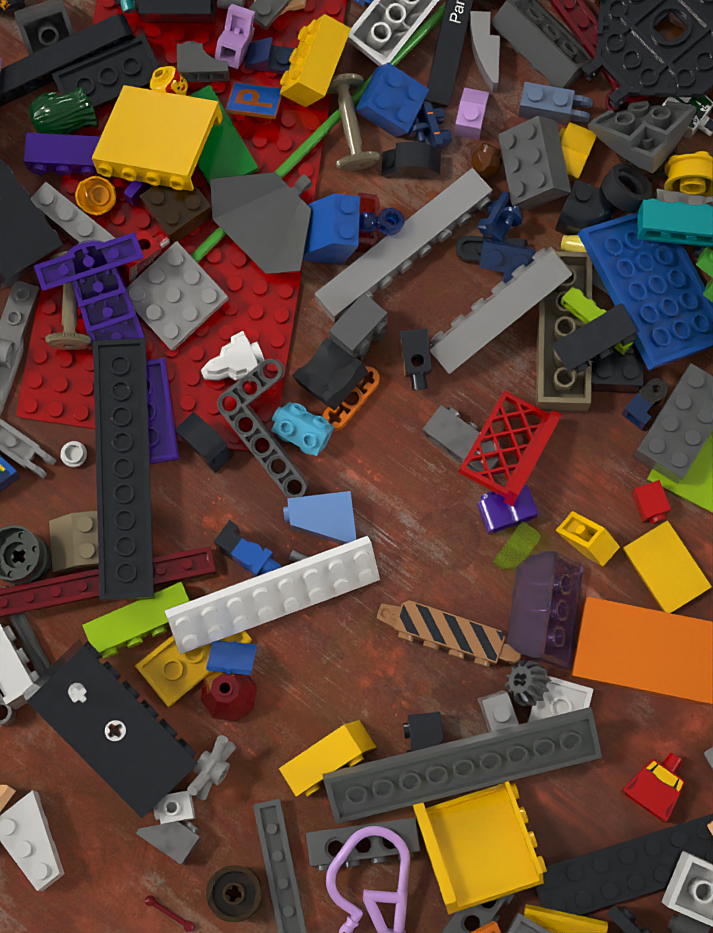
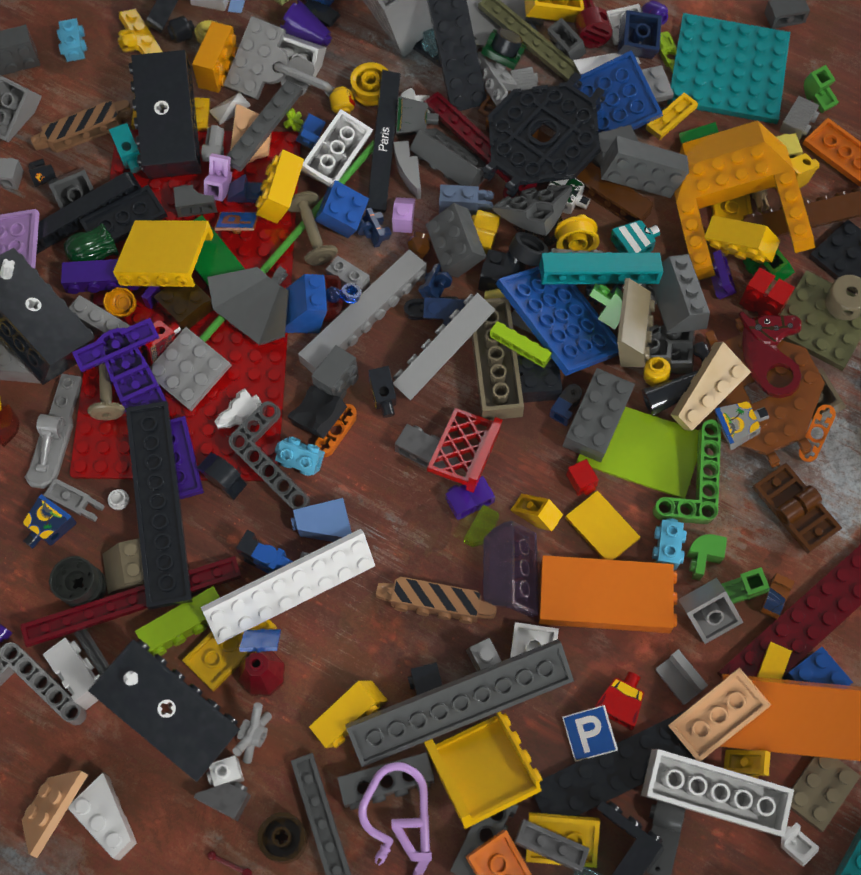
camera: 10 degrees left, 10 degrees down
yellow head [150,66,188,96] -> none
black brick [382,142,441,180] -> none
dark grey gear [504,660,552,706] -> none
black brick [552,303,640,374] -> none
none -> light grey brick [326,255,370,299]
none -> blue piece [562,705,618,762]

